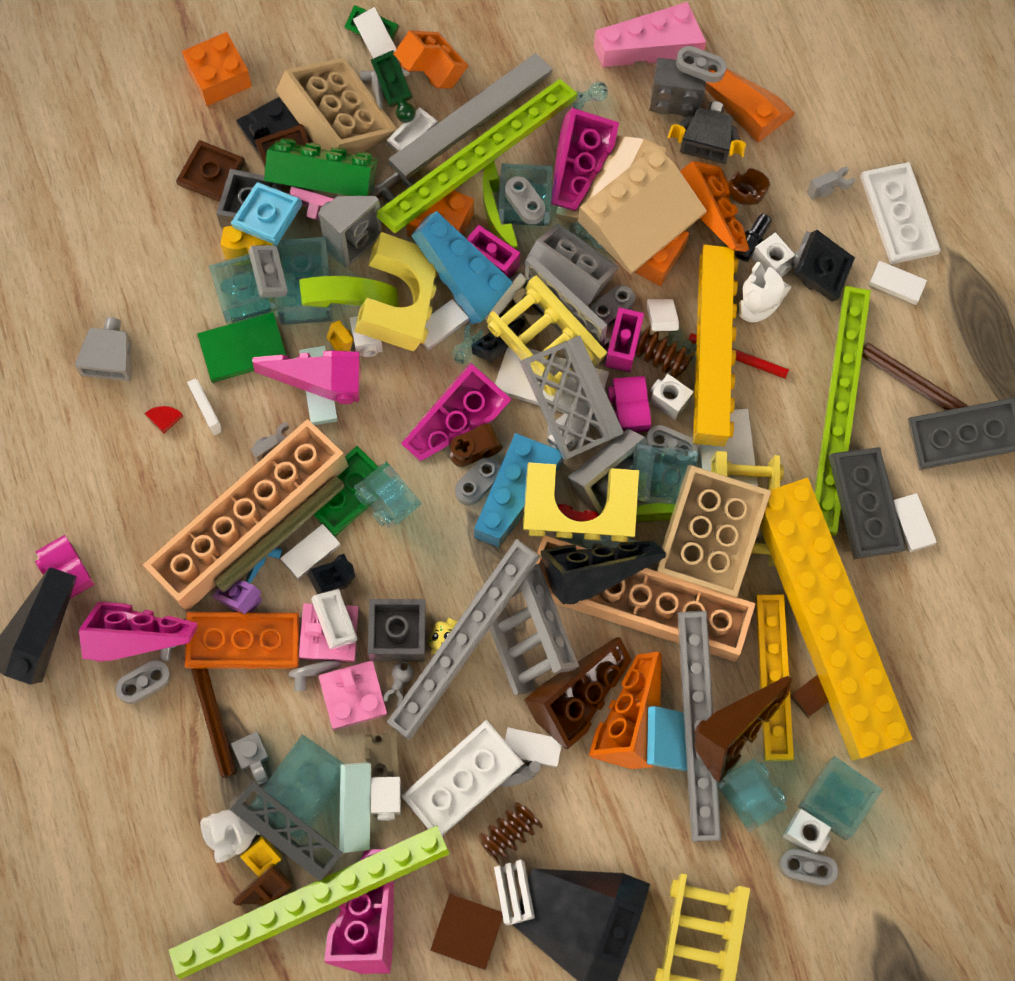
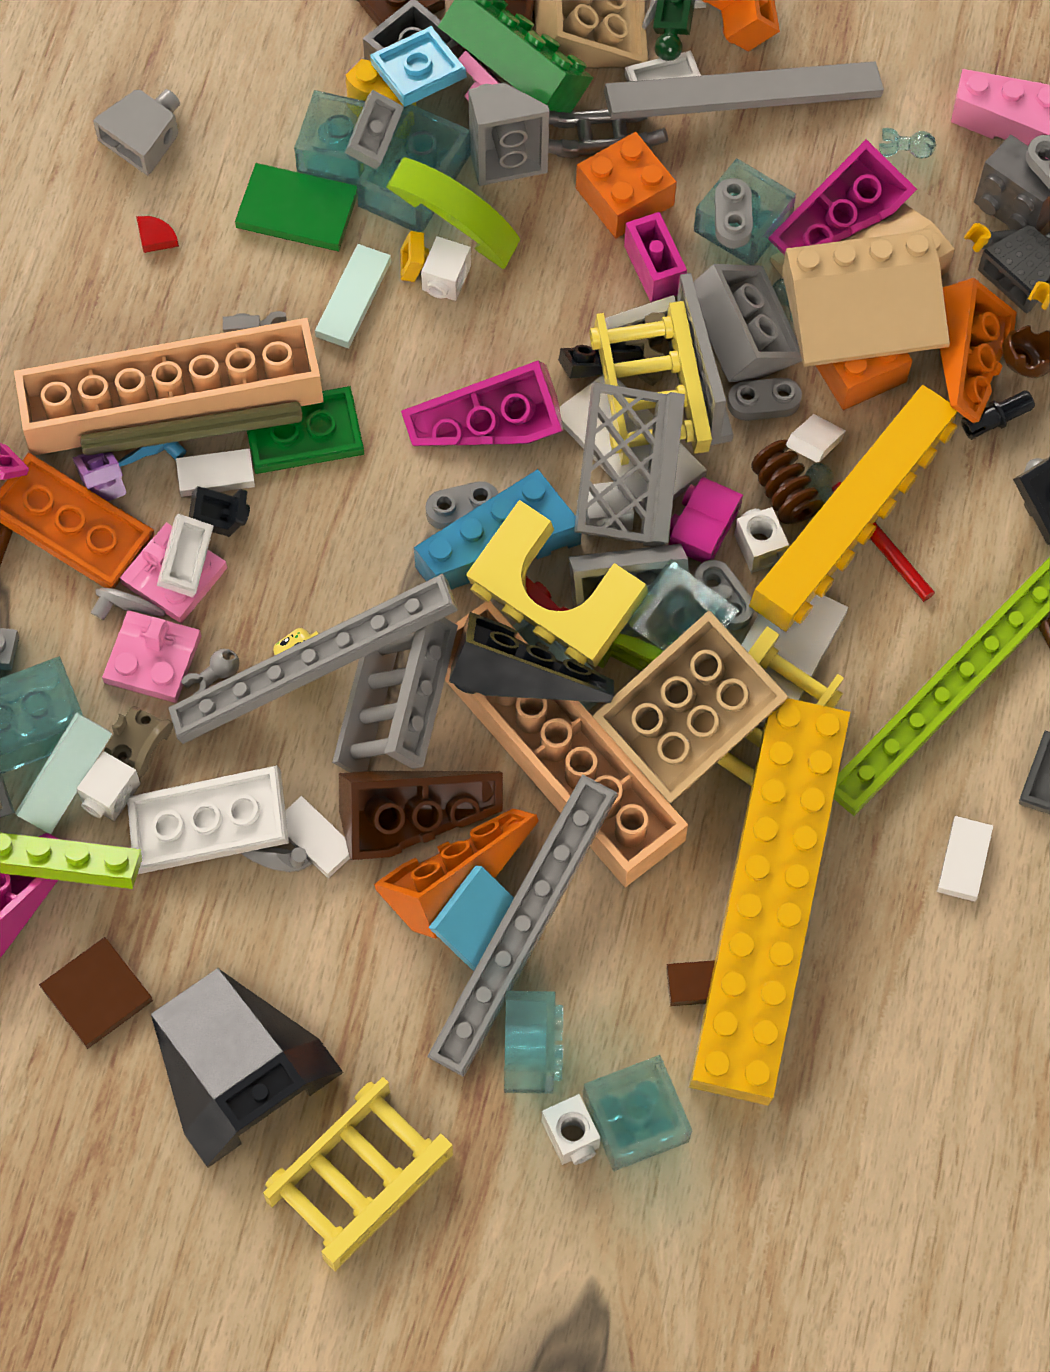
camera: 35 degrees right, 5 degrees down
white tile [187,378,222,436] -> none
dark pink wedge [253,351,361,404] -> none
clear light blue brick [353,461,422,528] -> none
light yellow arch [354,232,438,352] -> none
flat silver brick [368,599,426,661] -> none
lime plate [377,79,578,233] -> none
dark azure wedge [411,211,513,325] -> none
white tile [422,299,469,351] -> none
reddish brown piece [450,423,503,467] -> none
clear light blue arm [452,324,483,364] -> none
reddish brown piece [479,802,543,865] -> none
lime slope [483,161,518,250] -> none
white tile [494,860,535,926] -> none
dark pink brick [605,307,644,372] -> none
reddish brown wedge [694,676,792,782] -> none
white helmet [737,262,792,322] -> none
white brick [752,232,795,277] -> none
yellow plate [755,595,794,761] -> none
light grey plate [779,849,838,886] -> none
dark grey tile [829,447,906,560] -> none

